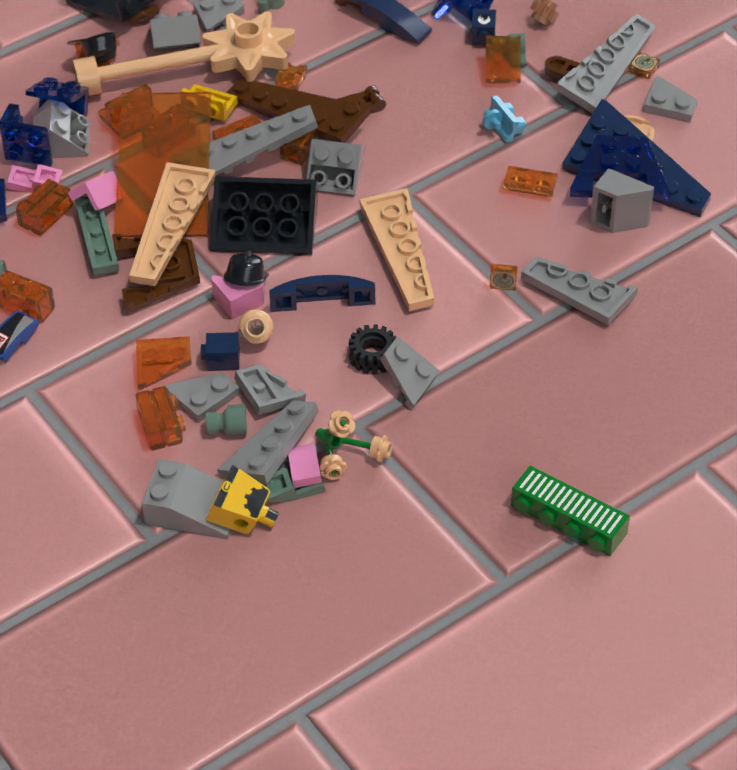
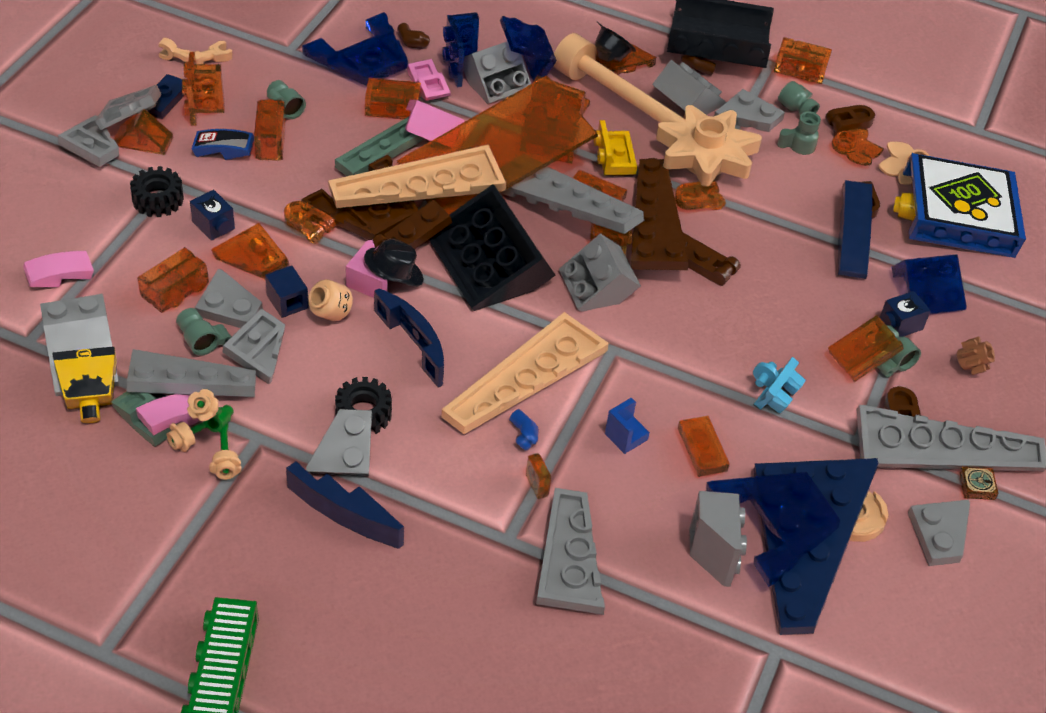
camera: 55 degrees right, 0 degrees up
none -> bright pink slope [23,251,94,287]
none -> black tyre [130,166,184,217]
none -> dark blue brick [190,189,235,241]
none -> clear orange plate [284,201,336,244]
none -> dark blue slope [286,461,404,549]
none -> reddish brown plate [372,200,452,249]
none -> blue arm [509,409,539,451]
none -> blue panel [605,398,650,454]

